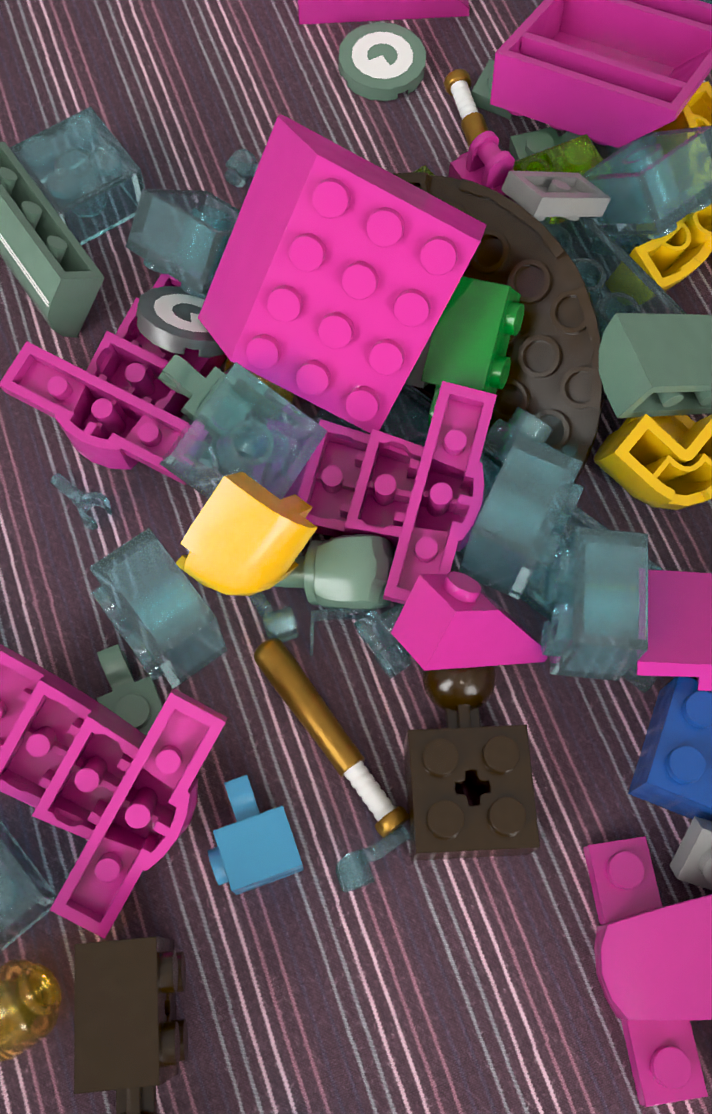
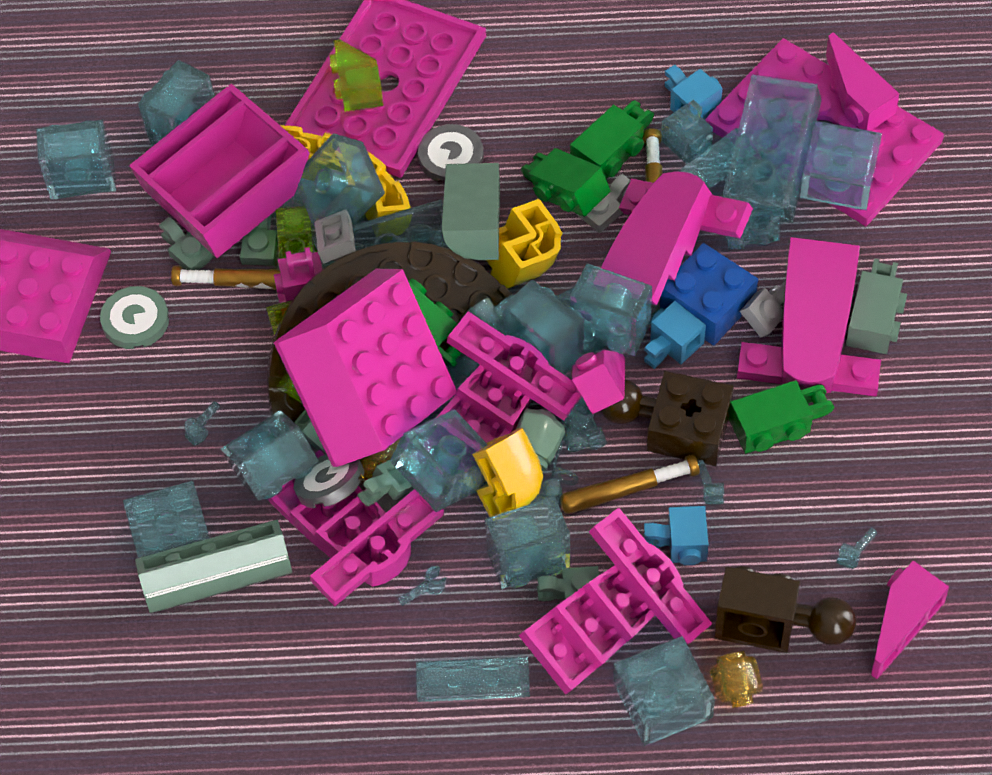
camera: 65 degrees left, 10 degrees down
none -> dark azure brick [644,301,706,369]
none -> green brick [729,380,834,454]

